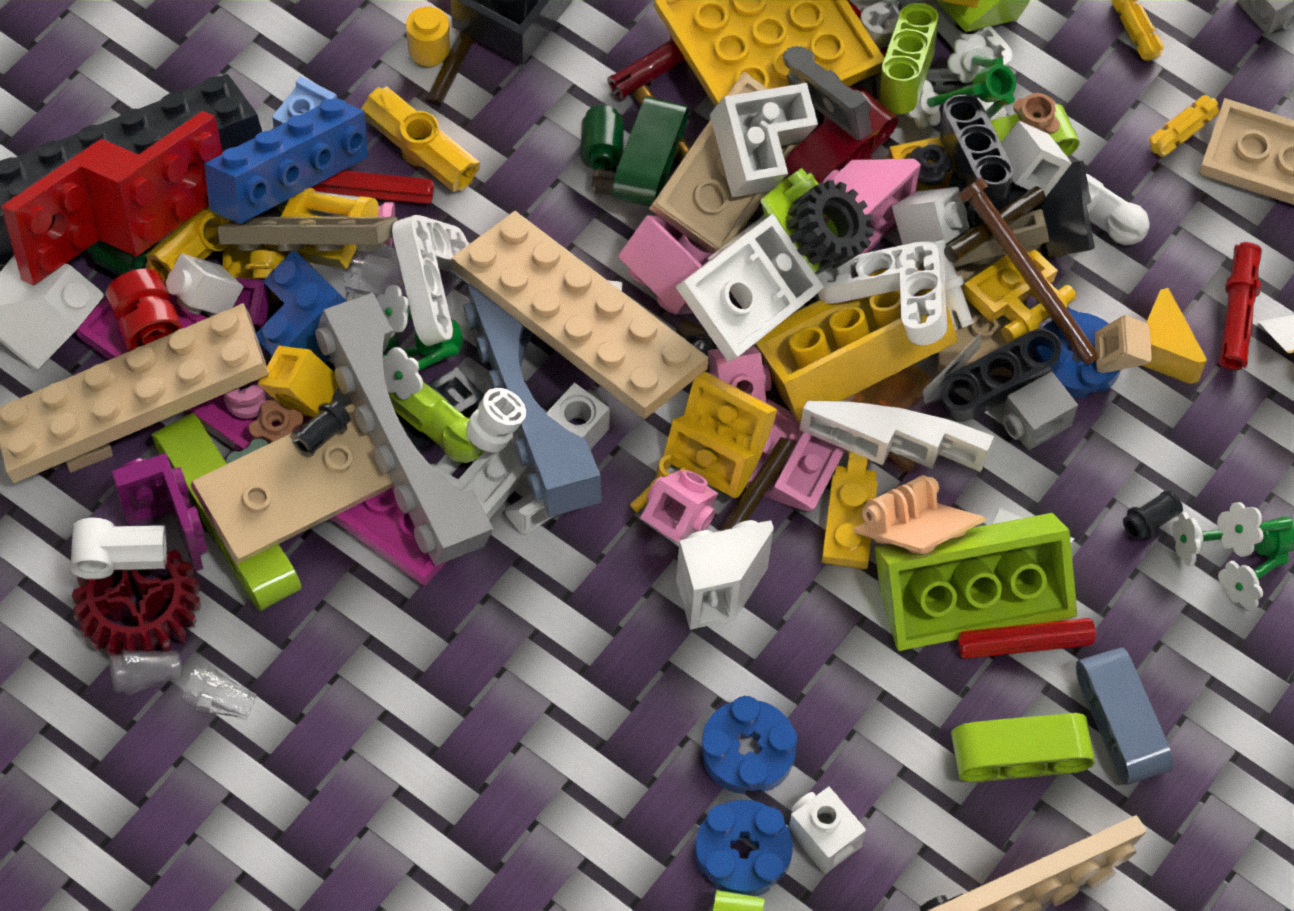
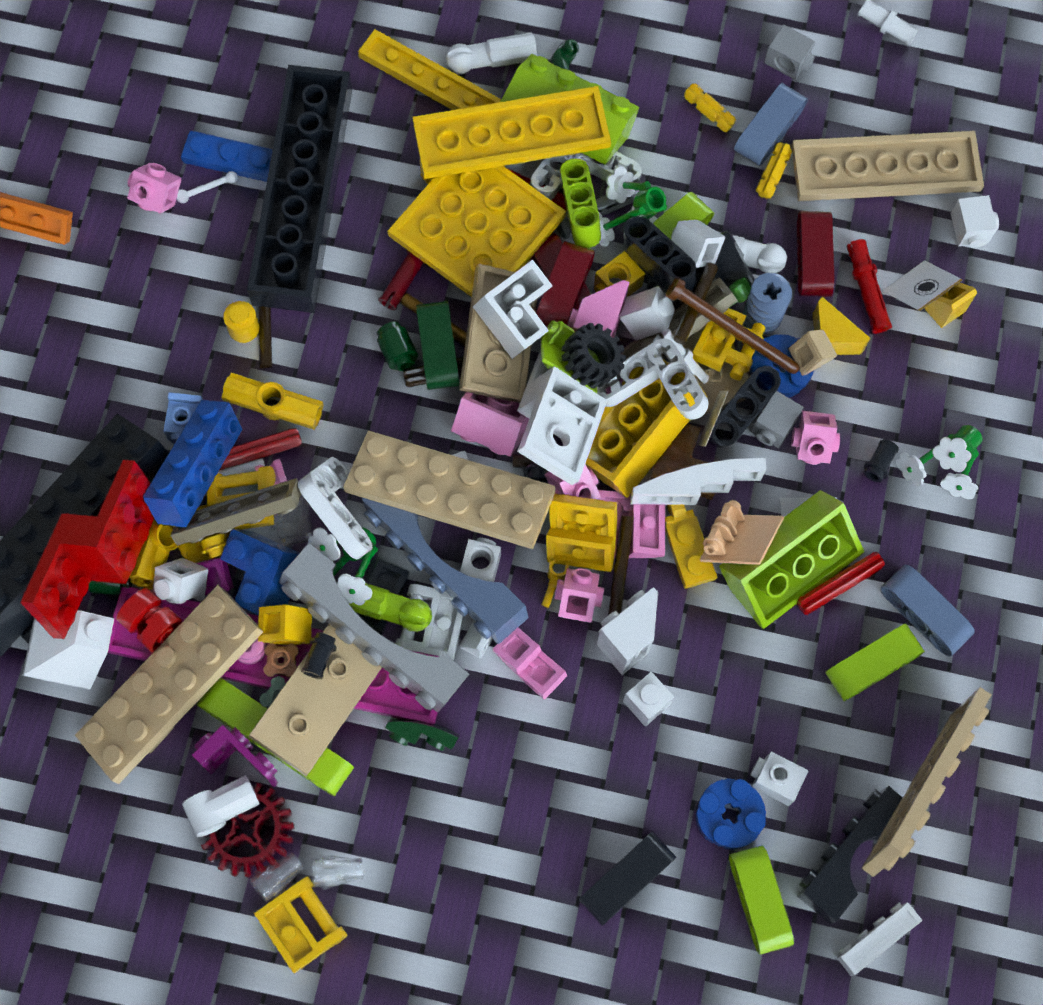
camera: 25 degrees left, 10 degrees up
white wheel [466,388,526,452] -> none
blue plate [701,696,797,794] -> none
dark grey hinge [783,45,872,140] -> none
black plate [909,144,952,185] -> none
nougat plate [1013,93,1060,134] -> none
none -> yellow plate [254,877,347,974]
none -> dark green slope [385,719,460,751]
none -> bright pink slope [493,628,567,700]
none -> black beam [579,831,677,926]
none -> white brick [623,672,674,727]
none -> bright green hand [729,278,751,308]
none -> sand blue beam [734,83,808,166]
none -> sand blue piece [743,273,792,334]
none -> bright pink brick [791,411,840,465]
none -> dark red beam [797,211,834,297]

